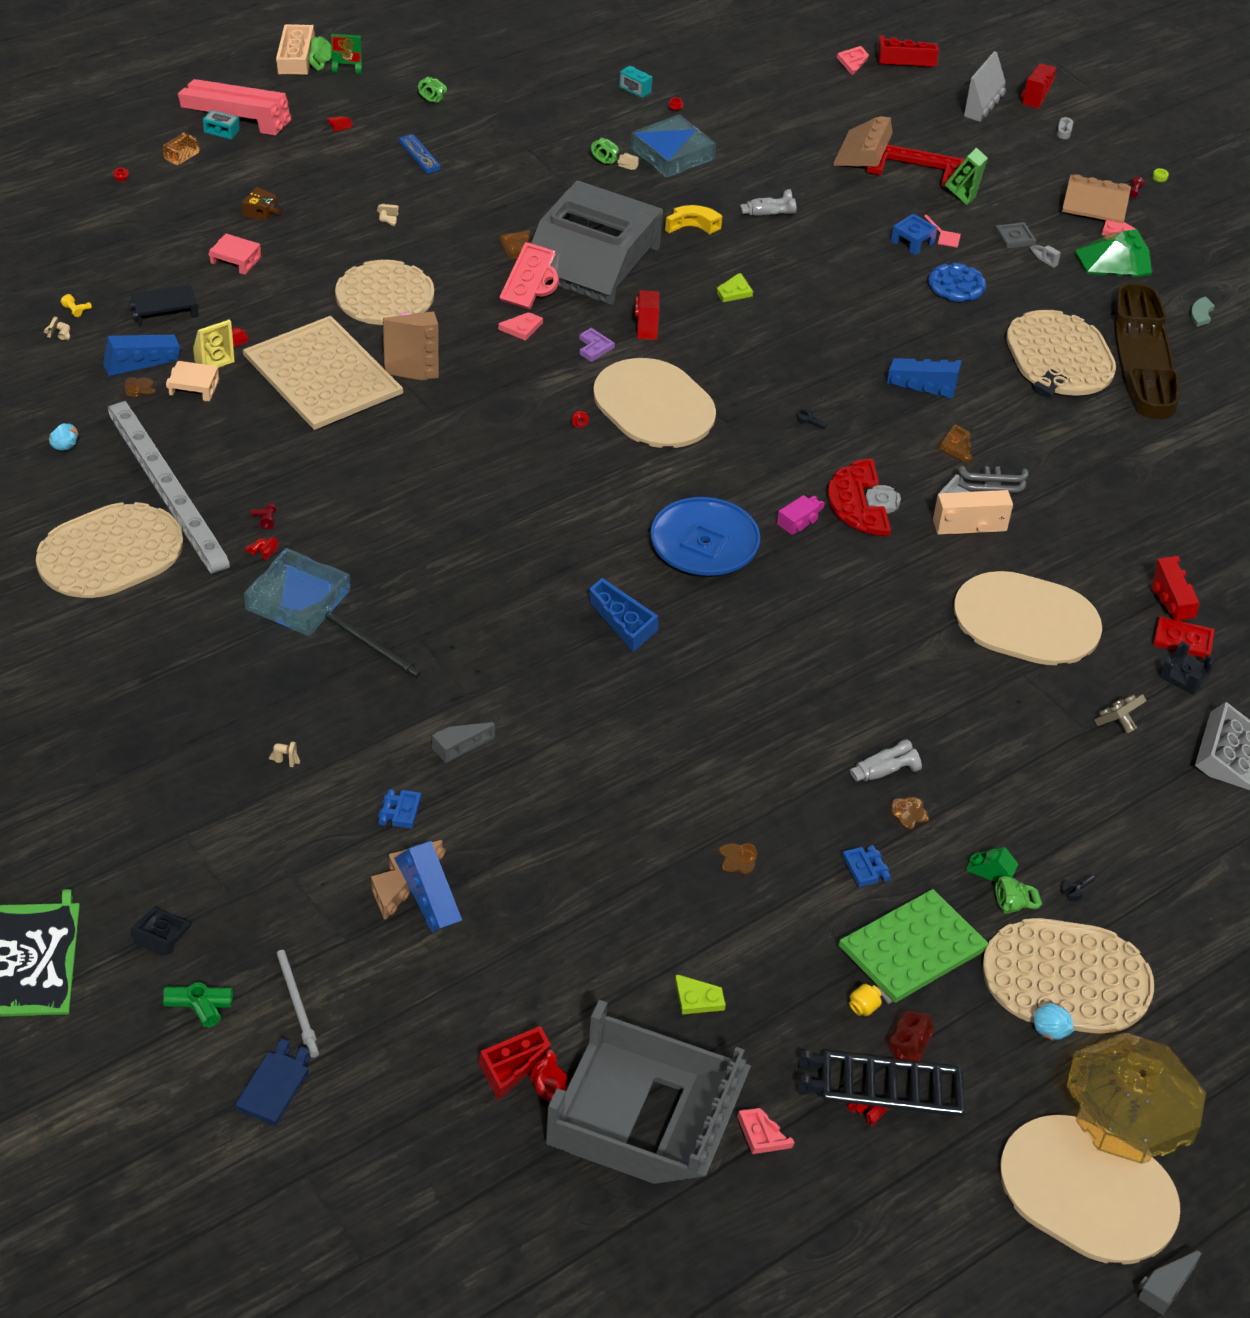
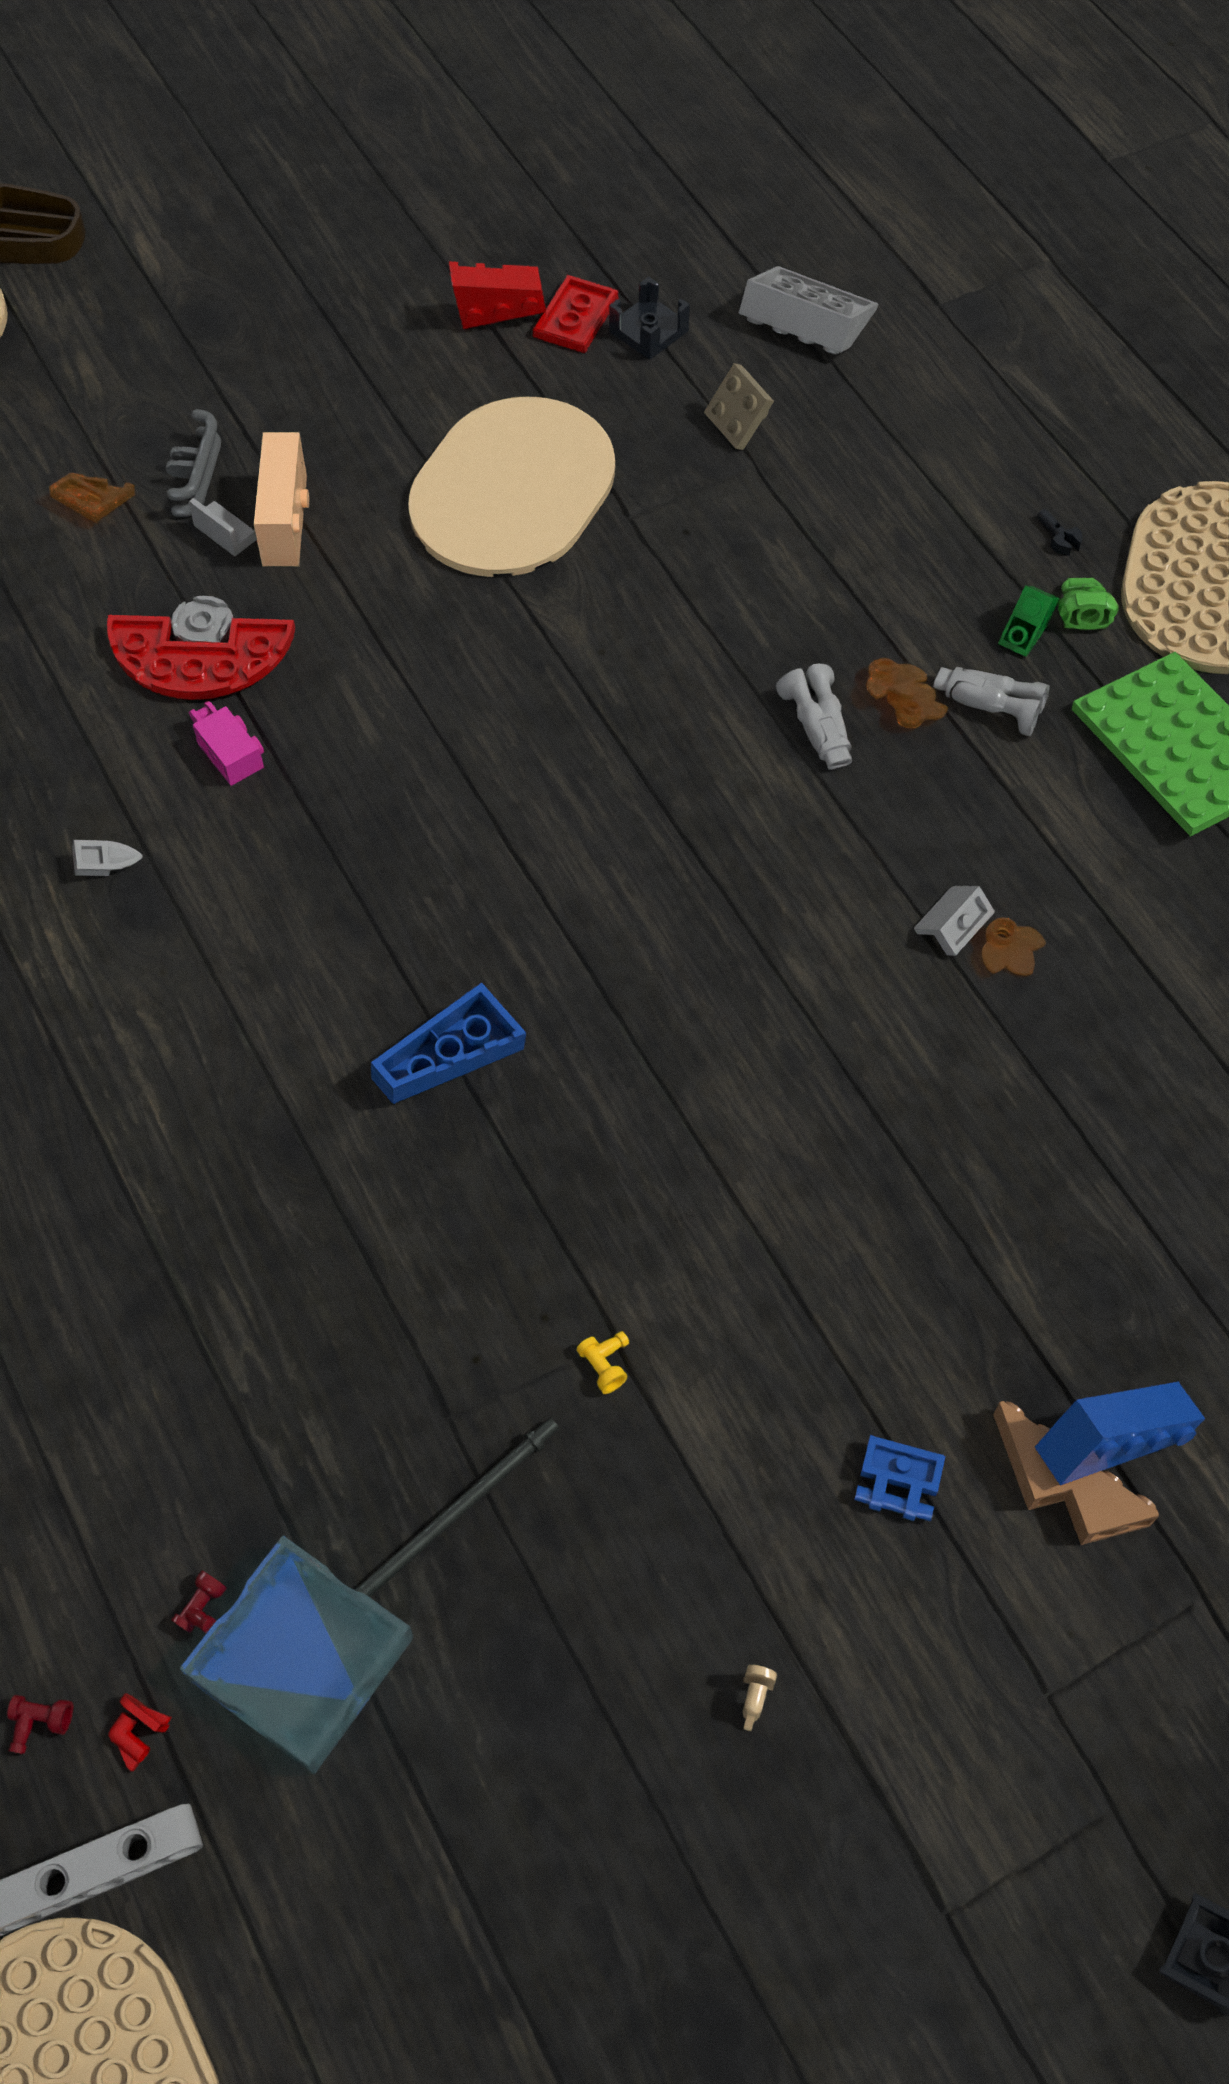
camera: 80 degrees left, 15 degrees up
dark grey slope [432,722,495,763] -> none
blue dish [651,497,760,576] -> none
blue plate [842,846,891,888] -> none
none -> light grey plate [72,840,143,876]
none -> dark red piece [171,1570,227,1634]
none -> yellow piece [576,1331,629,1394]
none -> clear orange plate [866,658,927,699]
none -> light grey panel [914,886,995,956]
none -> light grey piece [933,667,1050,737]

